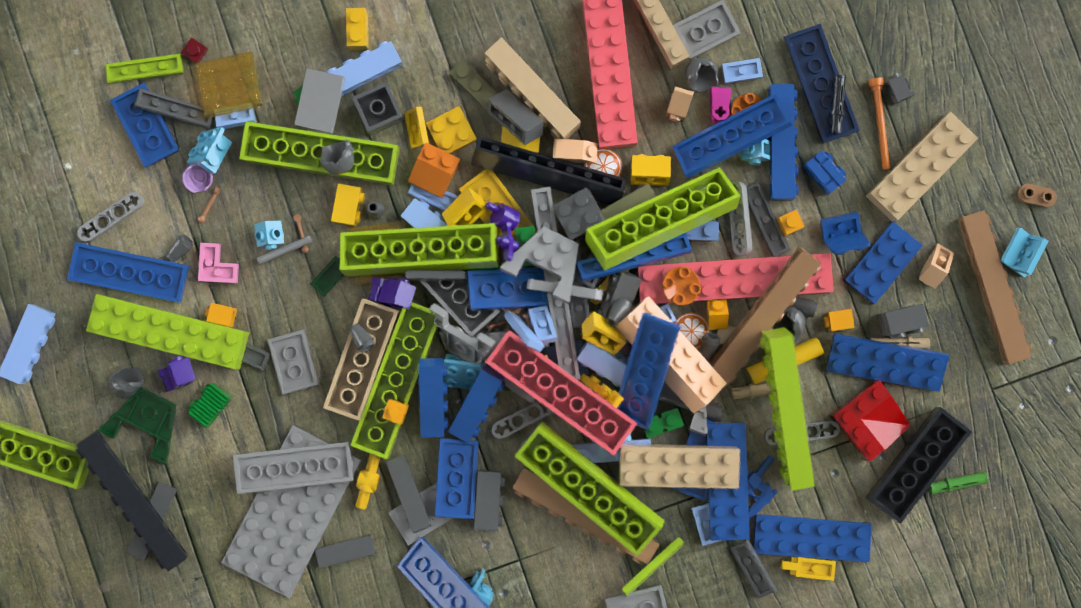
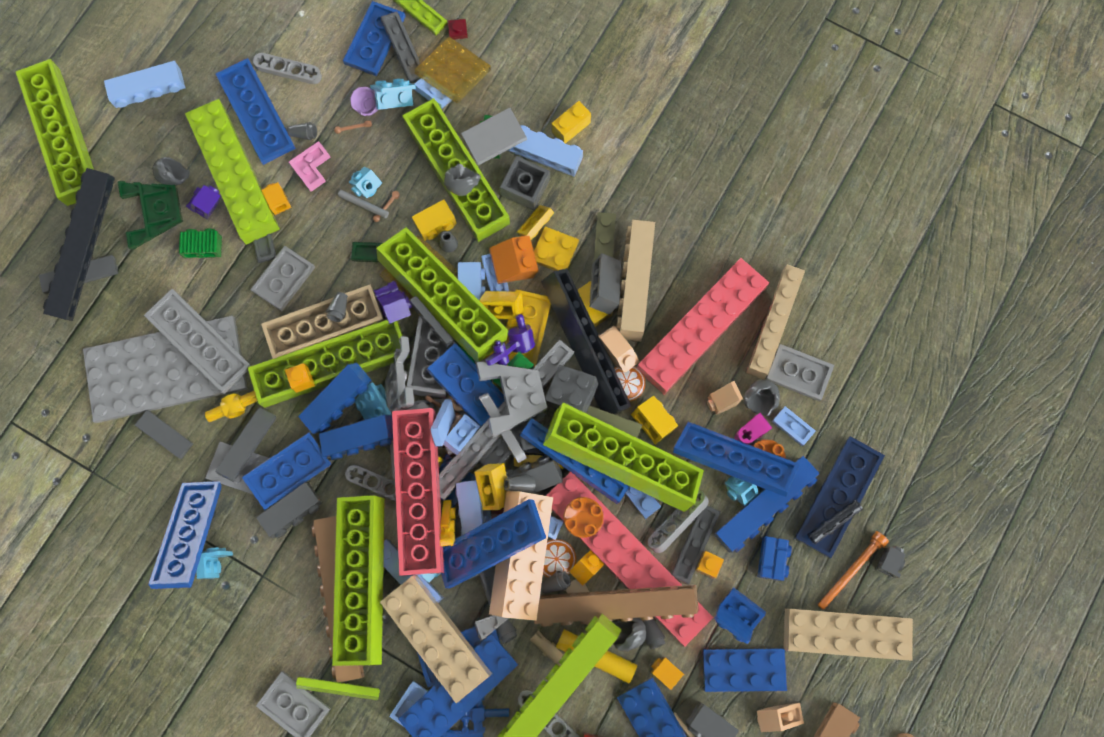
camera: 50 degrees right, 10 degrees down
green piece [643,407,684,439] -> none

